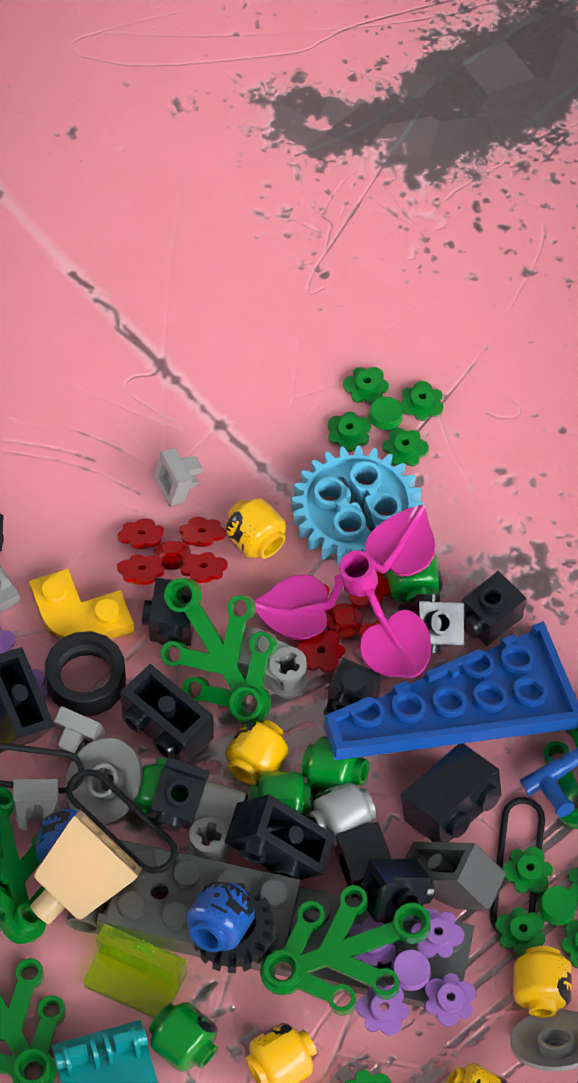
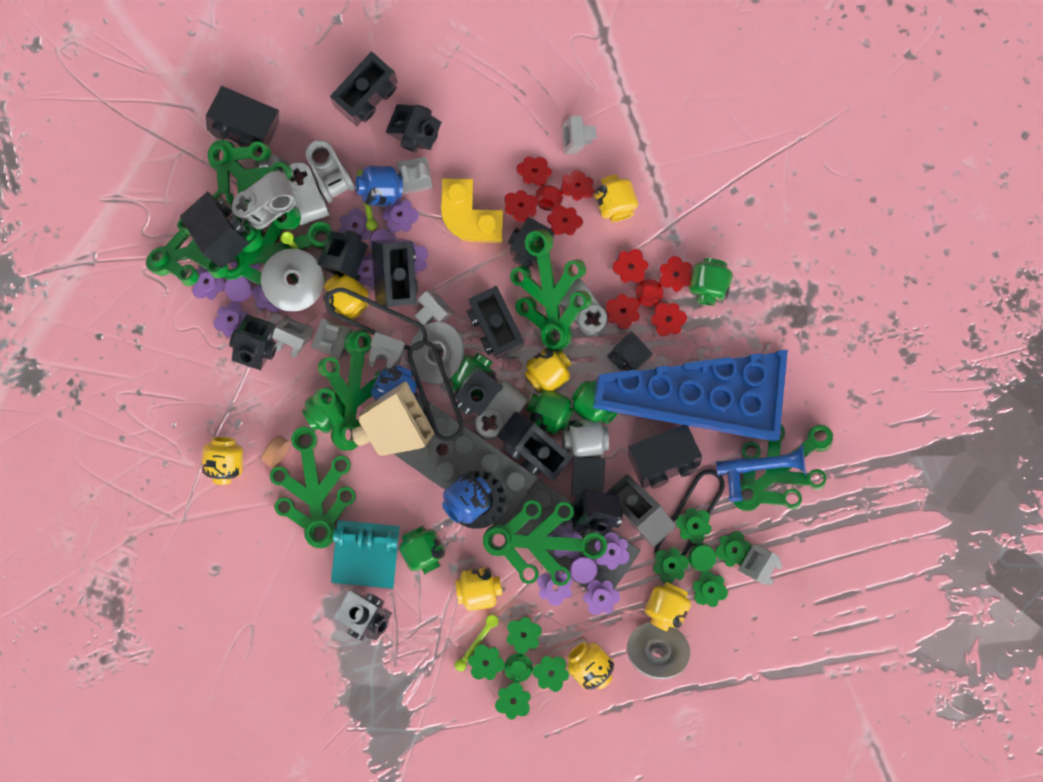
camera: 25 degrees right, 25 degrees up
black tyre [45,631,126,716] -> none
clear neon green panel [83,924,187,1018] -> none
dark pink plant [254,505,435,678] -> none
medium azure gear [291,446,424,566] -> none
green plant [328,367,443,467] -> none
brick [399,594,464,654] -> none
black brick [461,571,527,646] -> none

